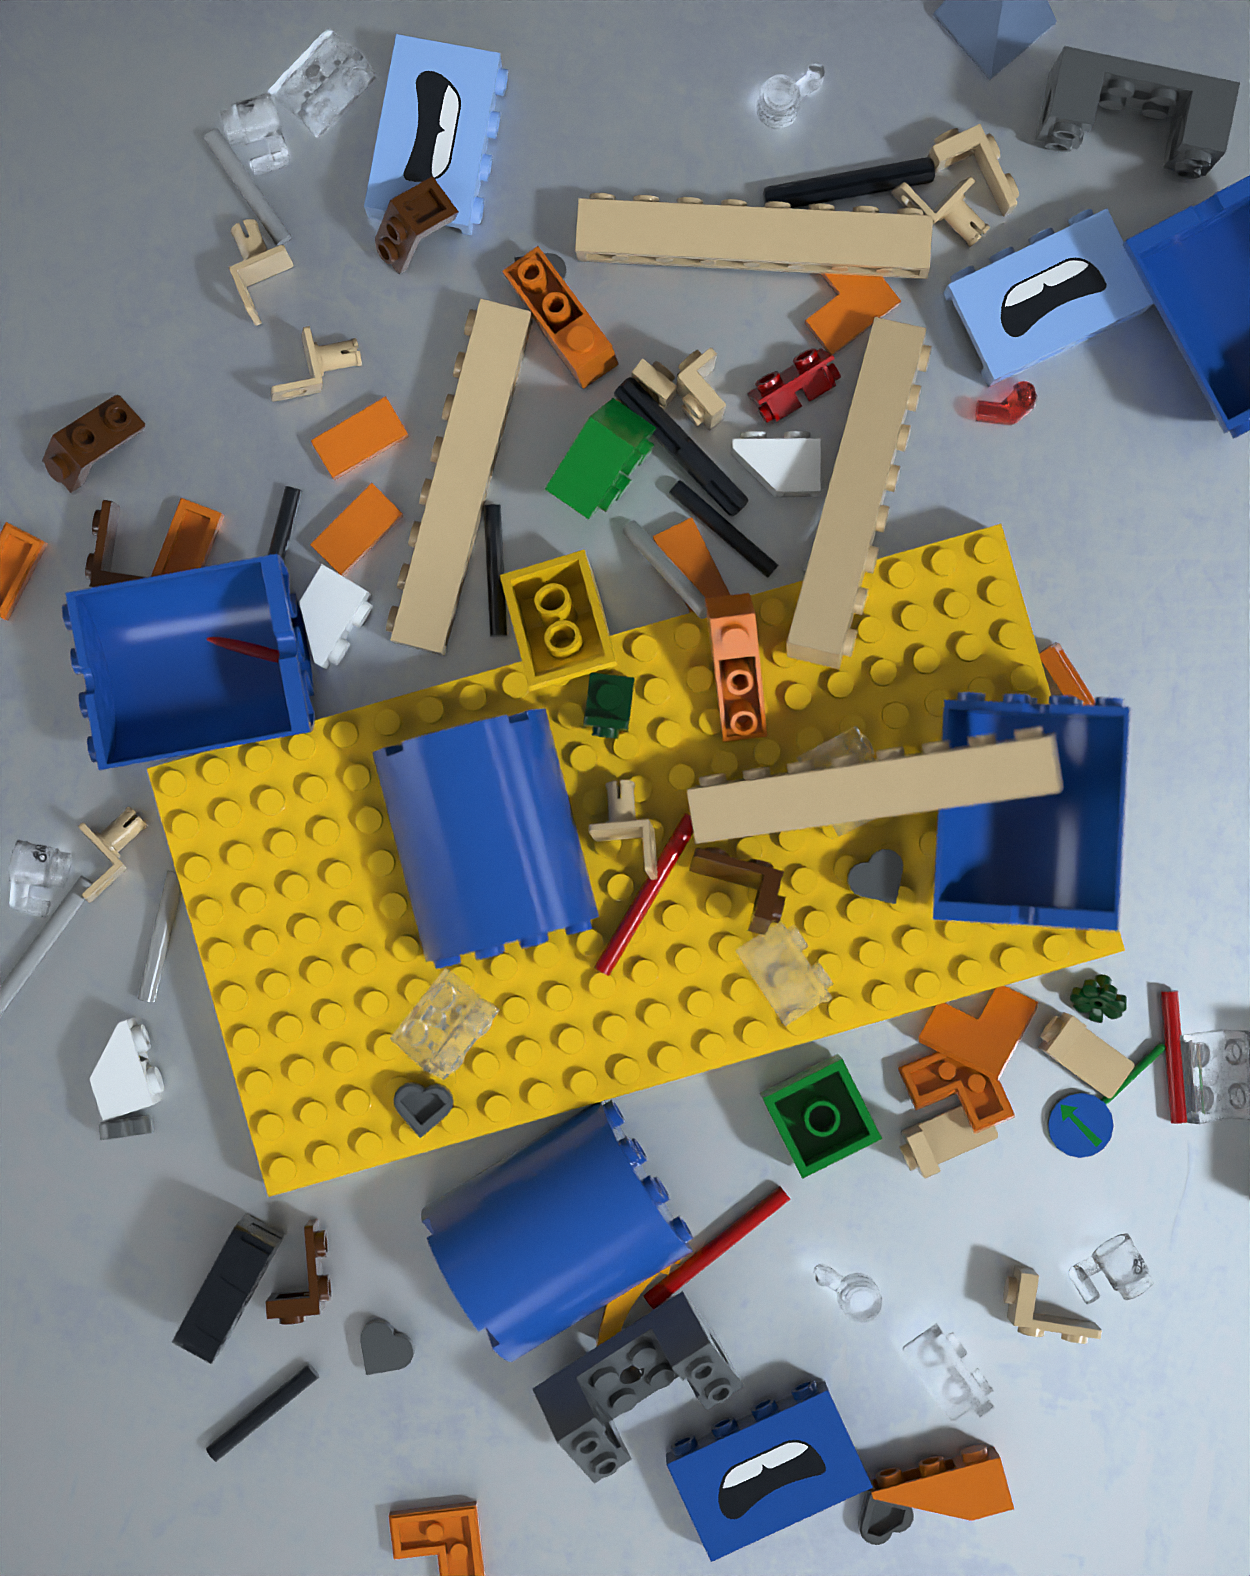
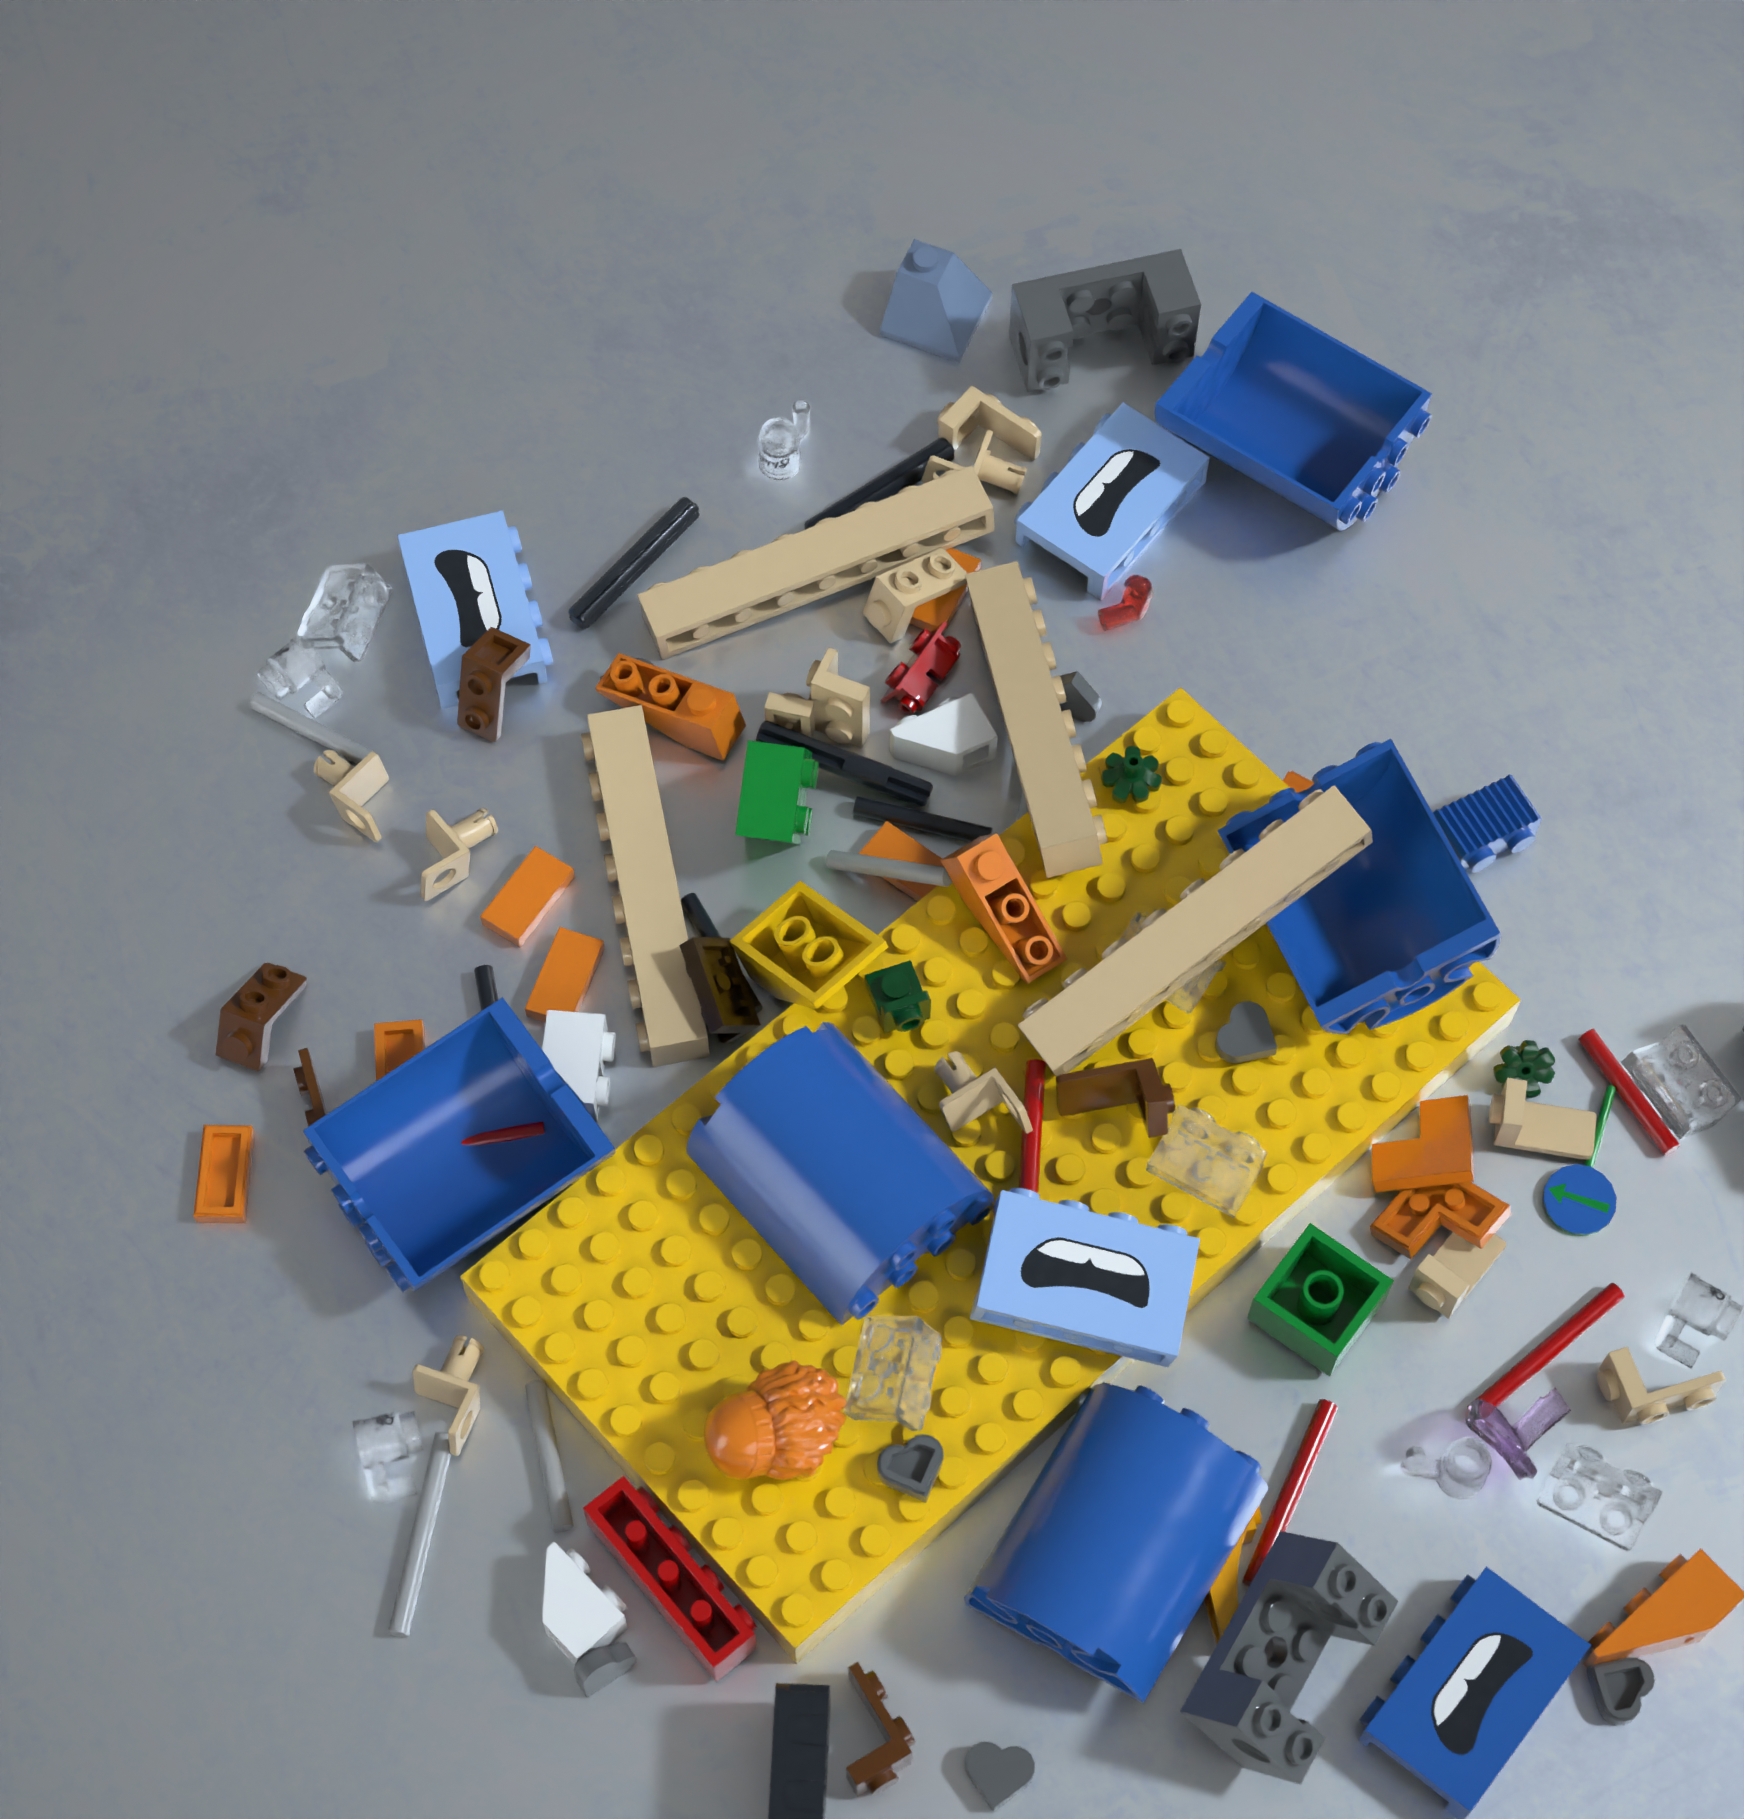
camera: 25 degrees left, 25 degrees down
none -> black axle [569,497,700,629]
none -> red brick [583,1476,758,1683]
none -> dark brown bracket [679,937,761,1043]
none -> orange hair [704,1360,846,1480]
none -> tan bracket [862,548,967,643]
none -> light blue panel [970,1188,1200,1367]
none -> dark grey tile [1060,671,1102,722]
none -> dark green plant [1101,746,1162,803]
none -> blue brick [1433,774,1542,873]
none -> clear purple piece [1465,1387,1571,1481]
none -> red bar [1467,1283,1625,1422]

